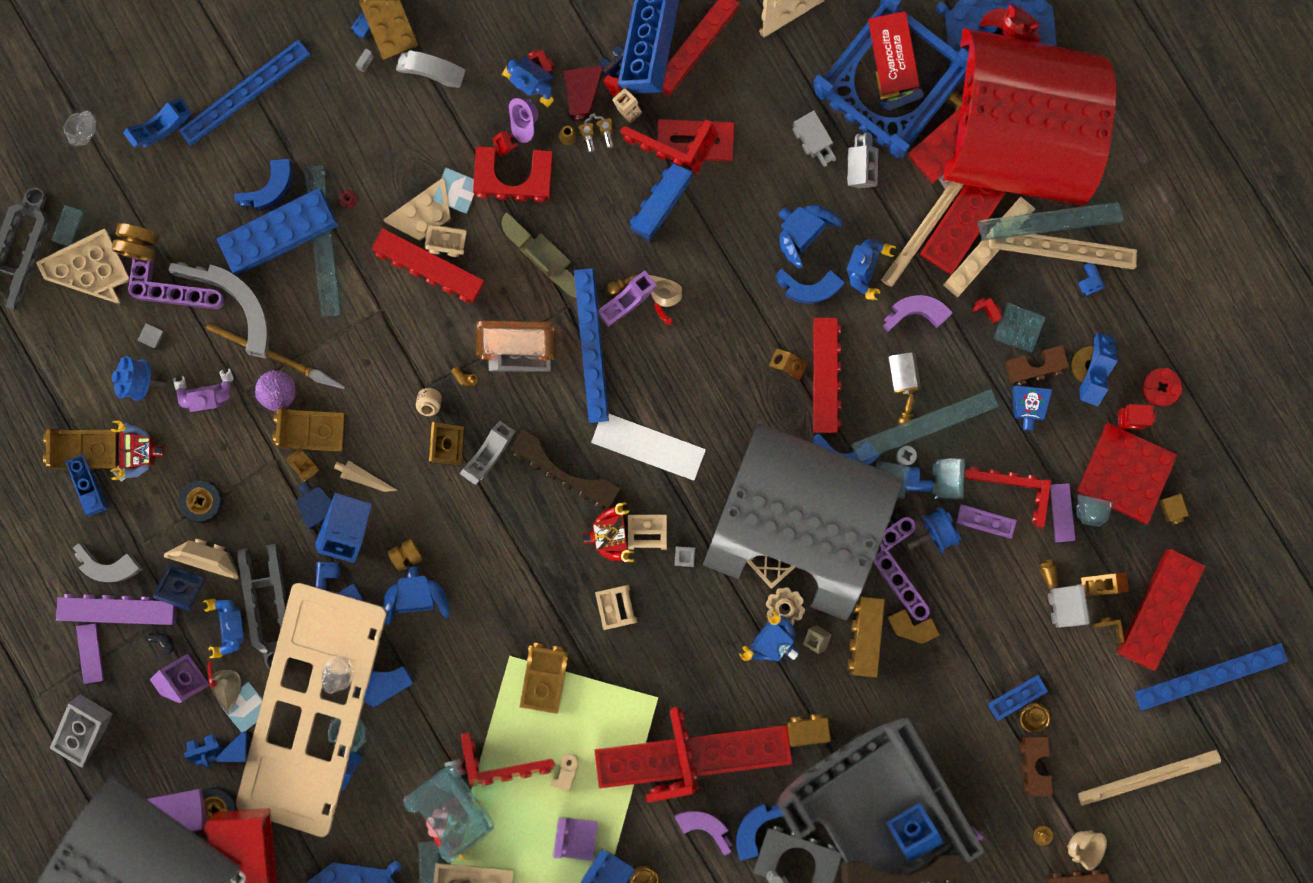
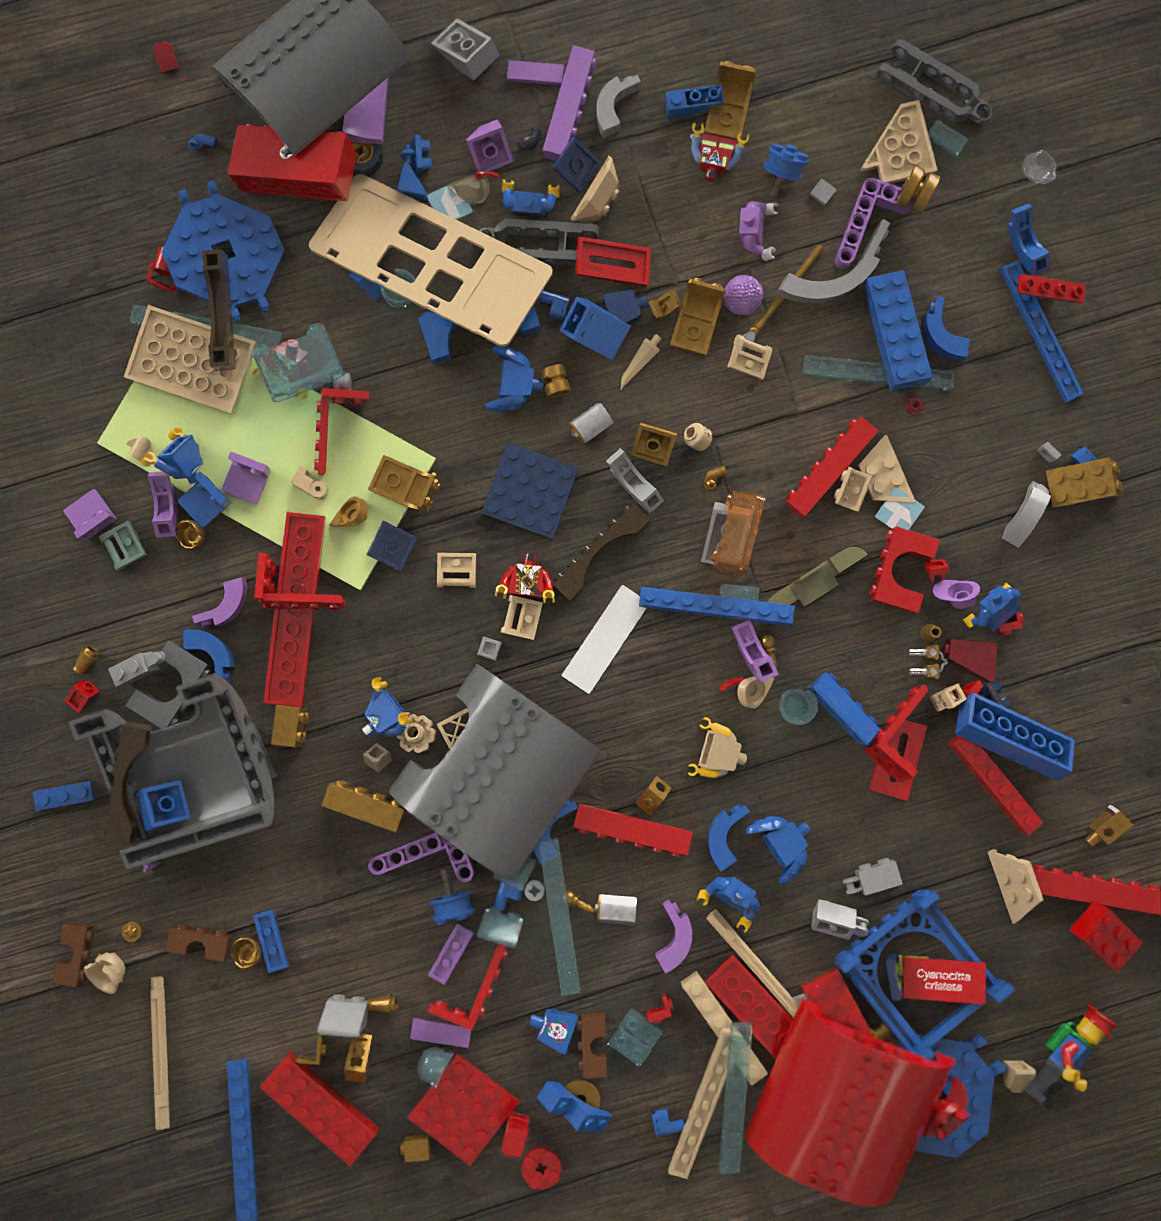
camera: 100 degrees right, 0 degrees up
black wheel [178,480,224,523] -> none
clear hair [322,656,354,694] -> none
pearl gold tile [887,609,939,644] -> none
none -> pearl gold piece [329,496,368,527]
none -> dark blue tile [366,520,418,572]
none -> dark blue plate [481,443,579,540]
none -> flat silver piece [568,403,614,444]
none -> red piece [575,237,651,287]
none -> tan torso [688,717,747,778]
none -> clear light blue tile [720,584,759,601]
none -> tan plate [728,334,772,380]
none -> clear light blue helmet [778,689,818,725]
none -> red bracket [1018,274,1085,304]

